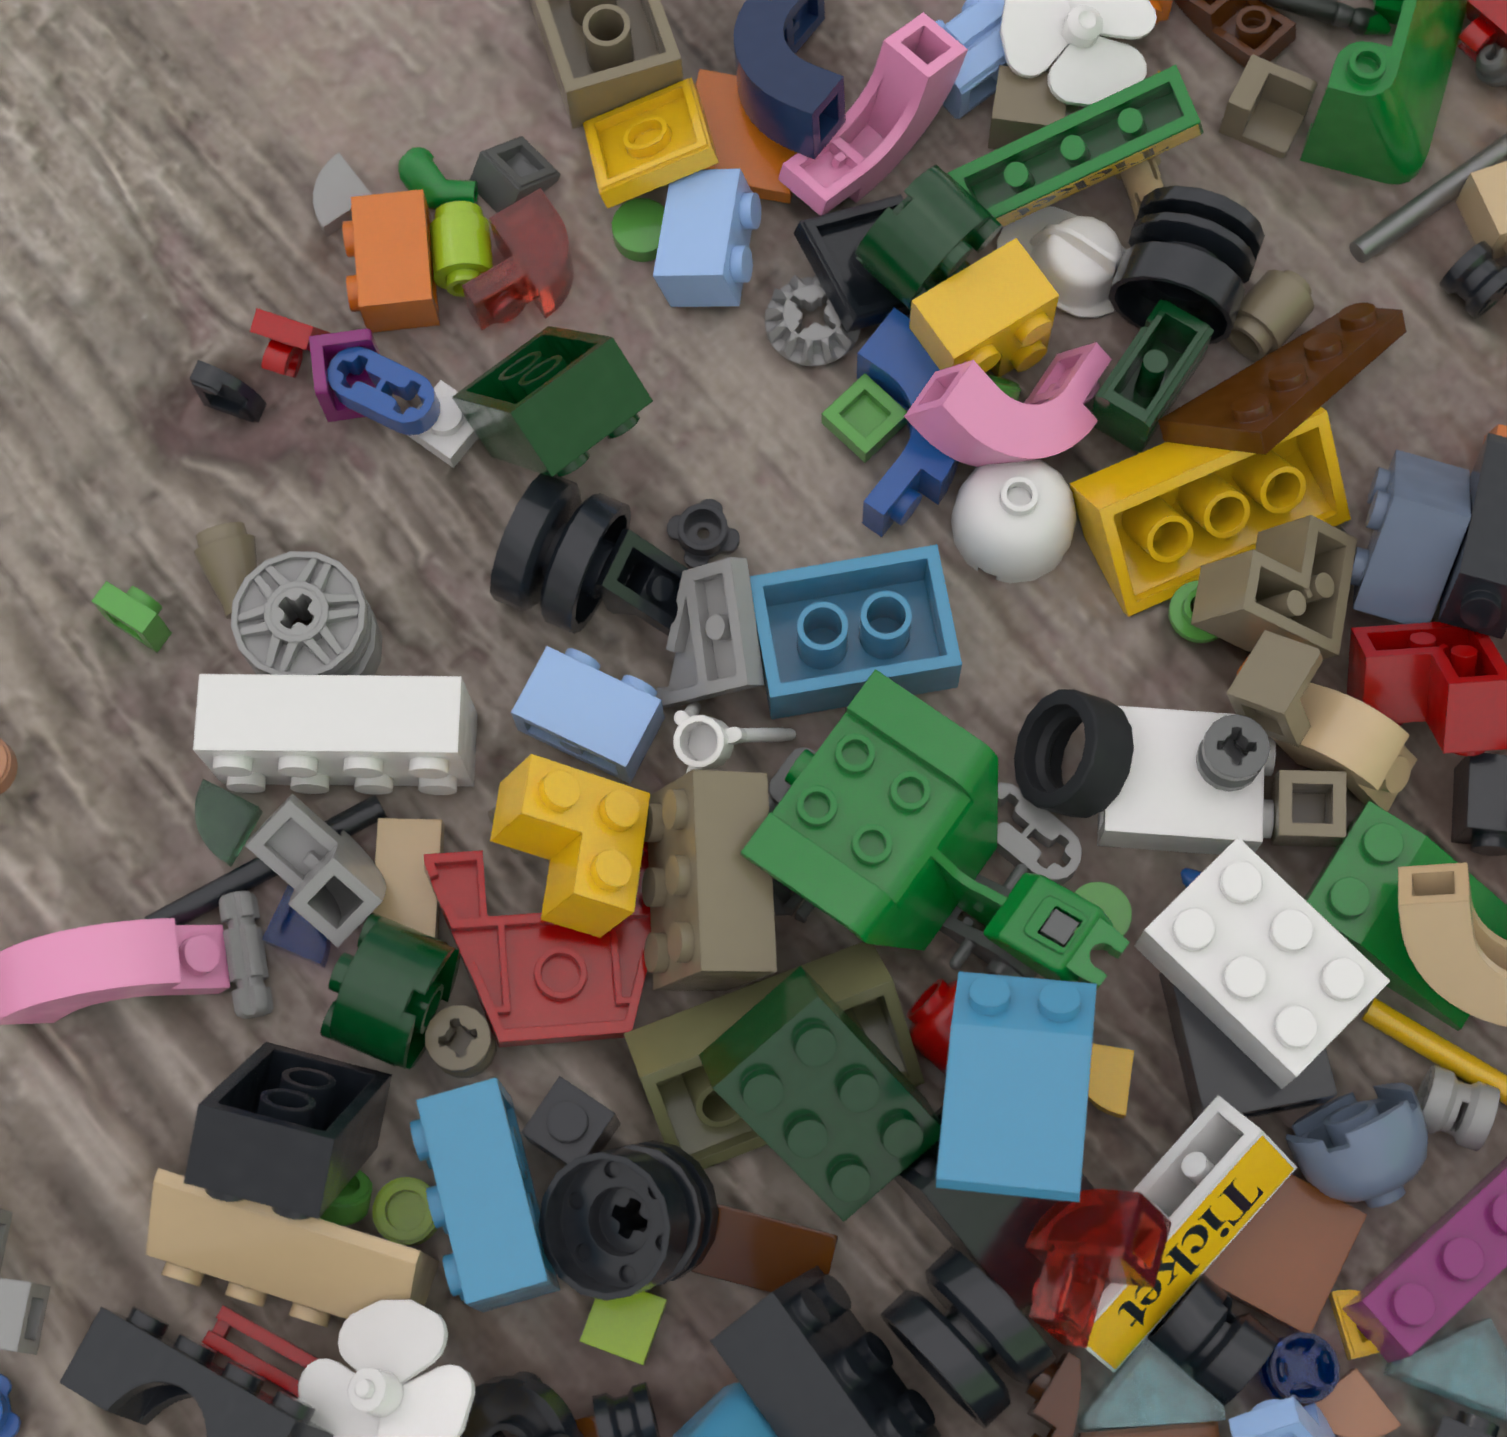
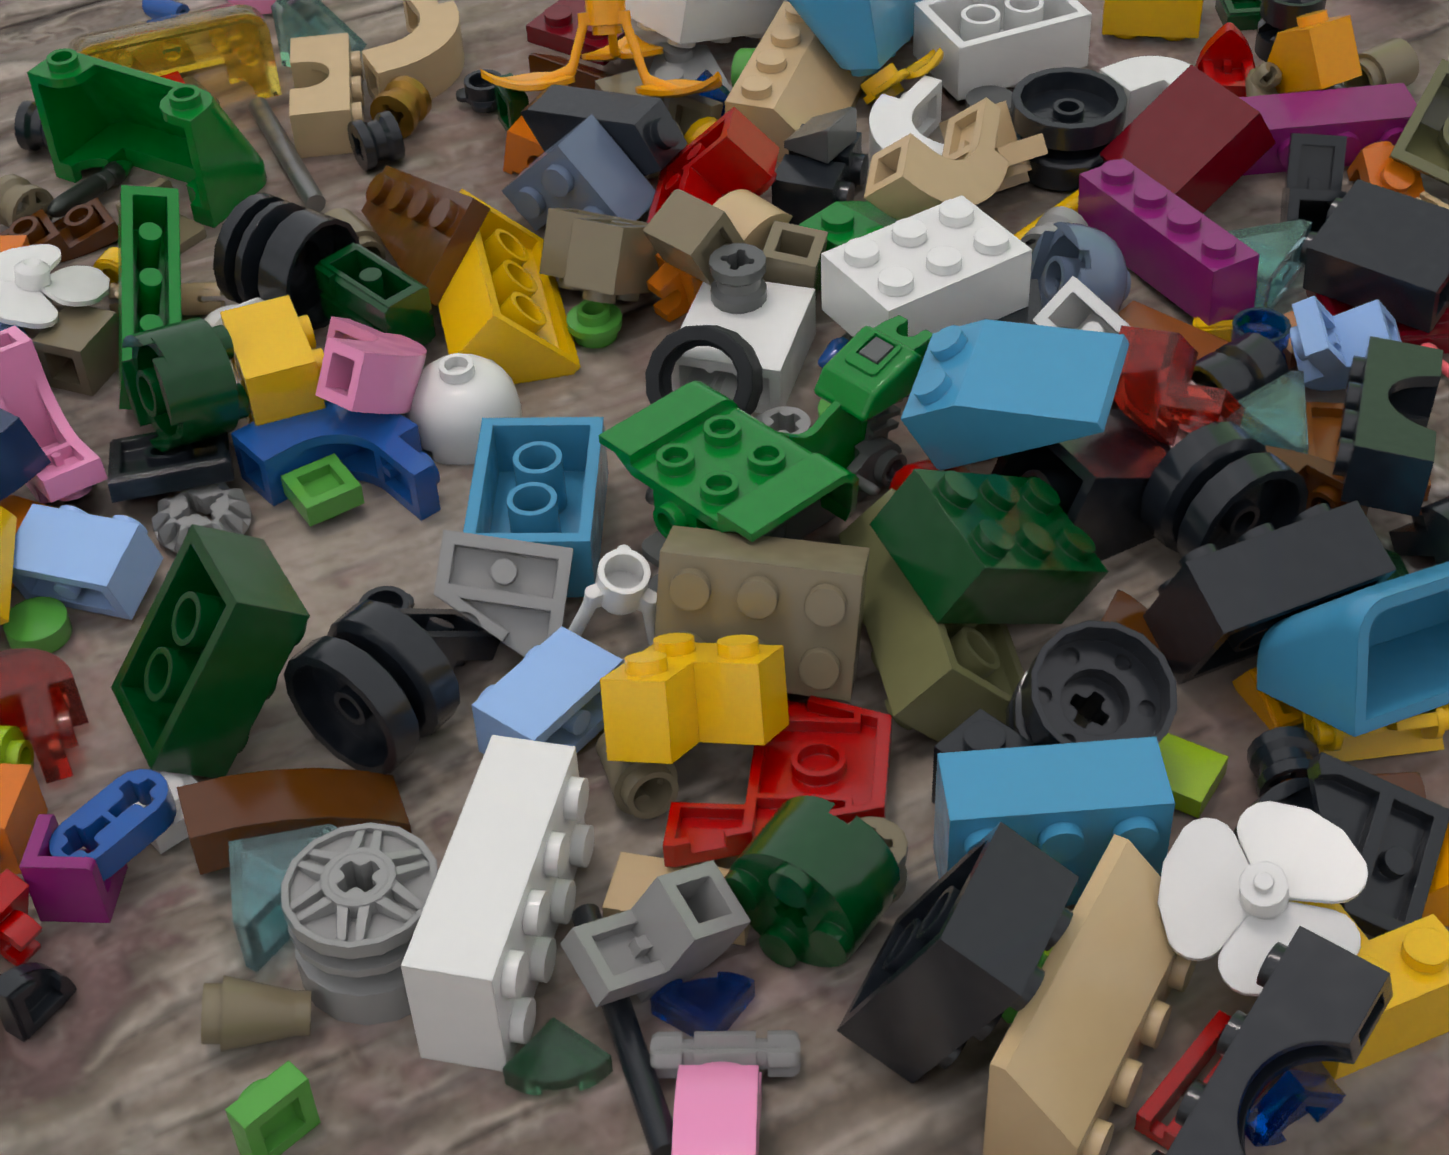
camera: 80 degrees left, 30 degrees down
none -> reddish brown slope [176,768,412,875]
none -> clear light blue slope [228,824,337,972]

